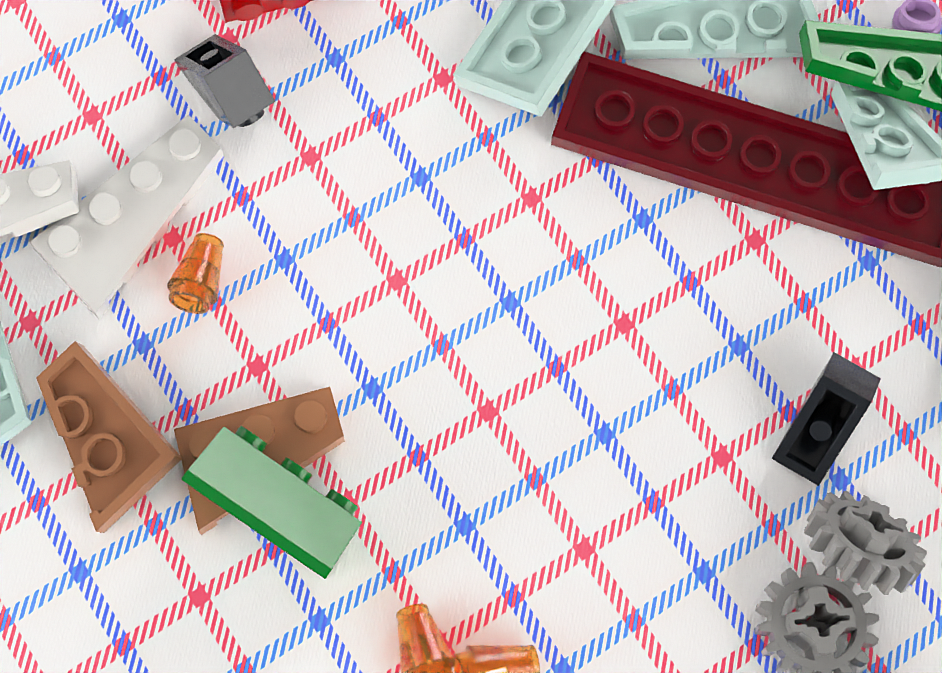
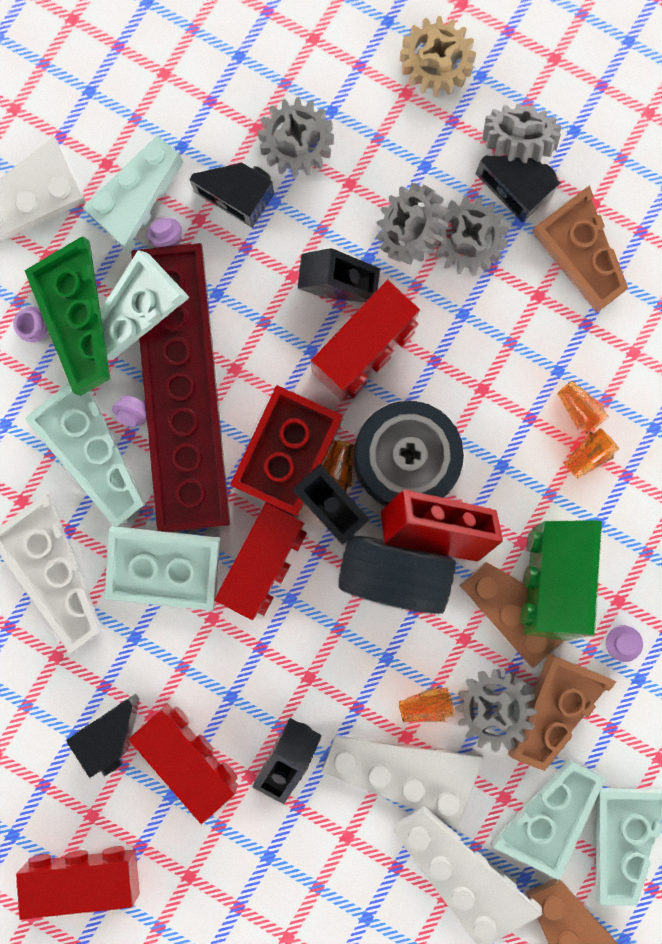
camera: 115 degrees left, 15 degrees up
none -> lavender plate [112,396,147,427]
none -> red brick [214,502,308,621]
none -> red brick [230,385,343,517]
none -> black slope [292,464,370,545]
none -> red brick [310,279,421,402]
none -> clear orange cone [323,440,354,493]
none -> black wheel [338,535,456,614]
none -> wheel [353,401,464,506]
none -> red brick [380,489,503,562]
none -> light grey gear [455,669,538,752]
none -> lavender plate [606,625,643,662]

